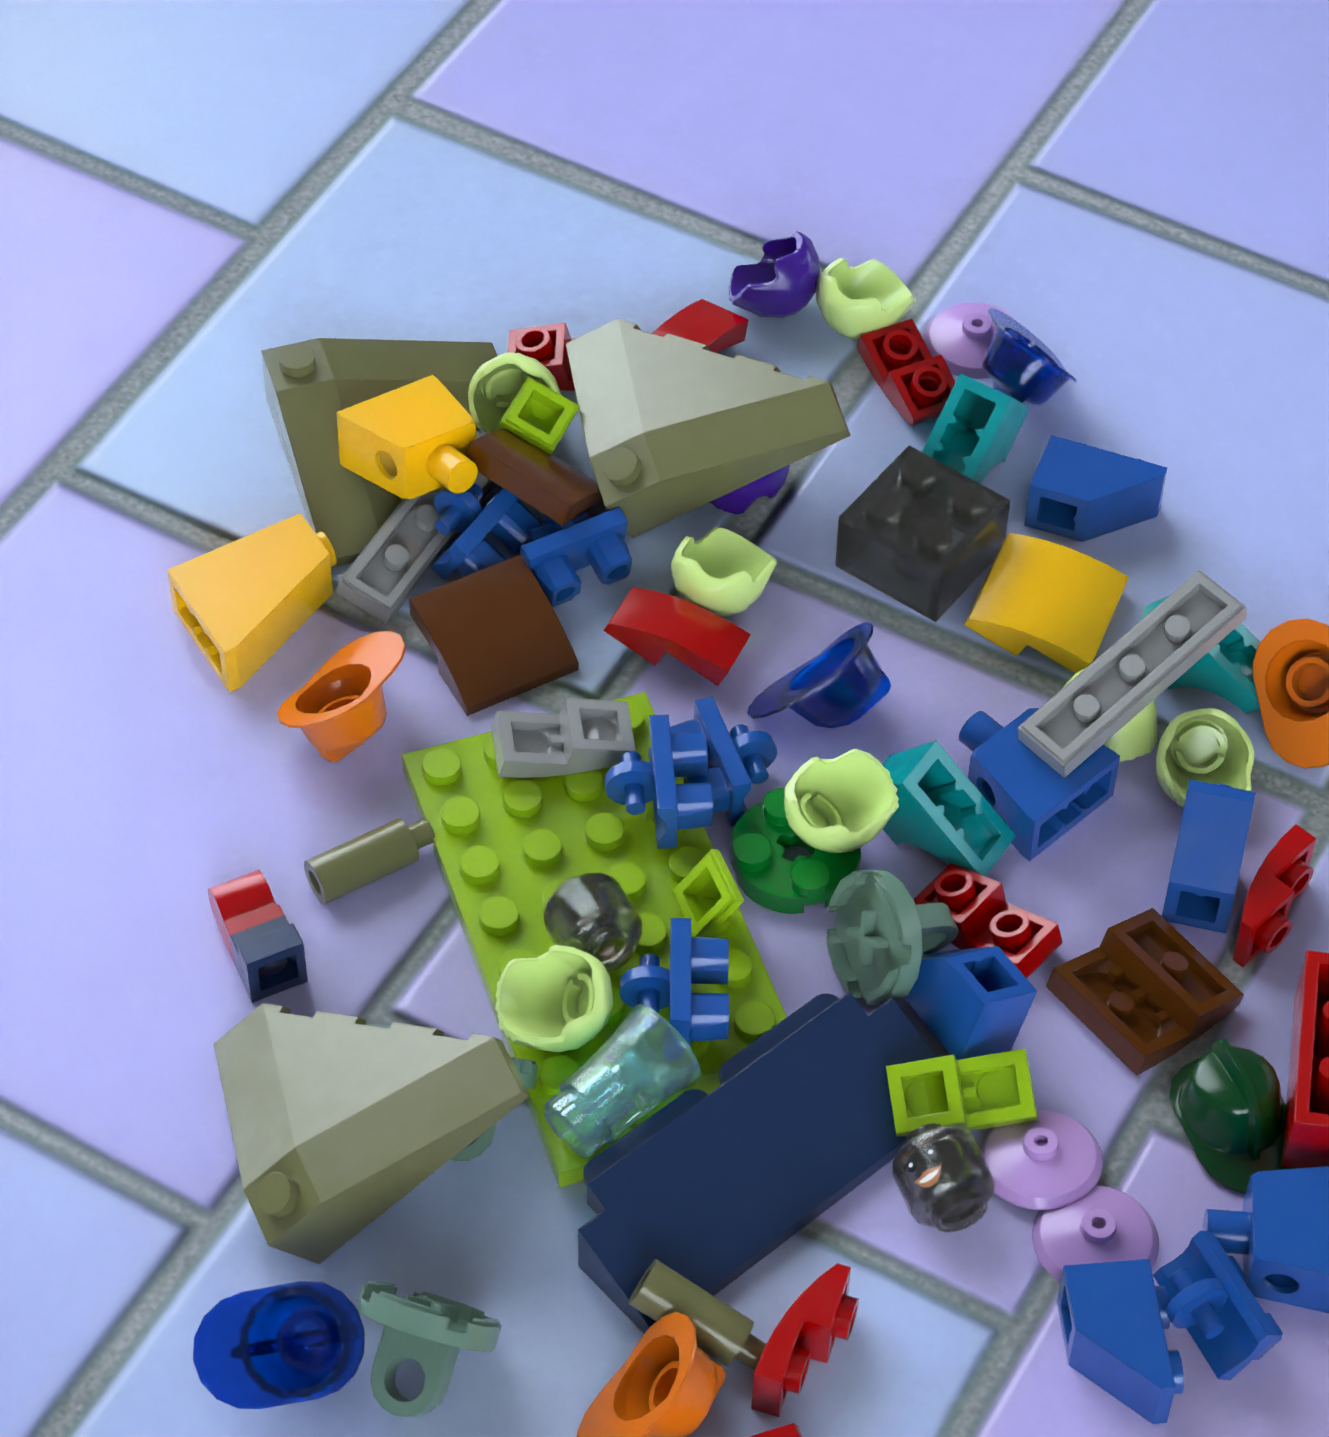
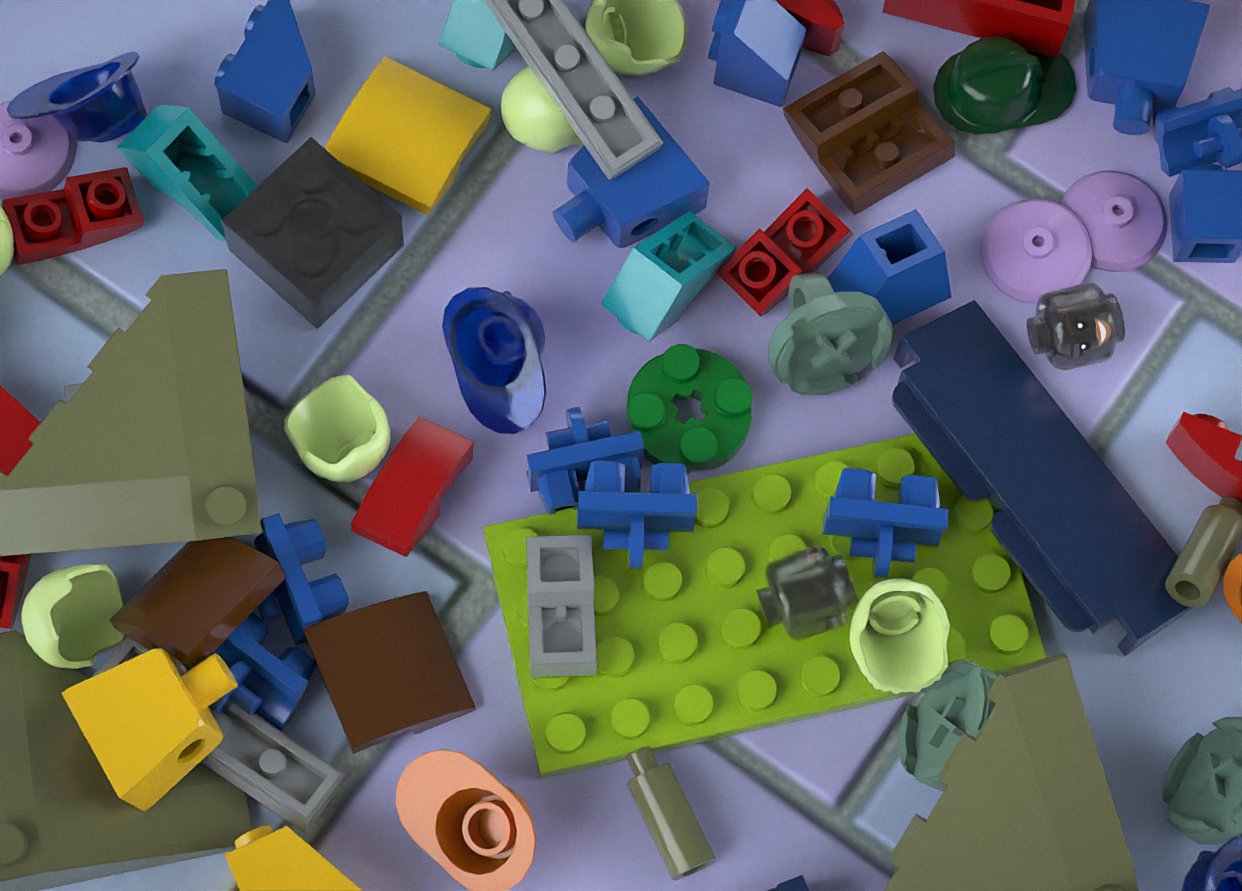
camera: 90 degrees left, 20 degrees up
lime slope [499,376,580,455] -> none
clear light blue plant [544,1004,701,1158] -> none
lime slope [672,848,744,937] -> none
yellowish green hair [784,749,899,853] -> none
lime slope [886,1048,1039,1136] -> none

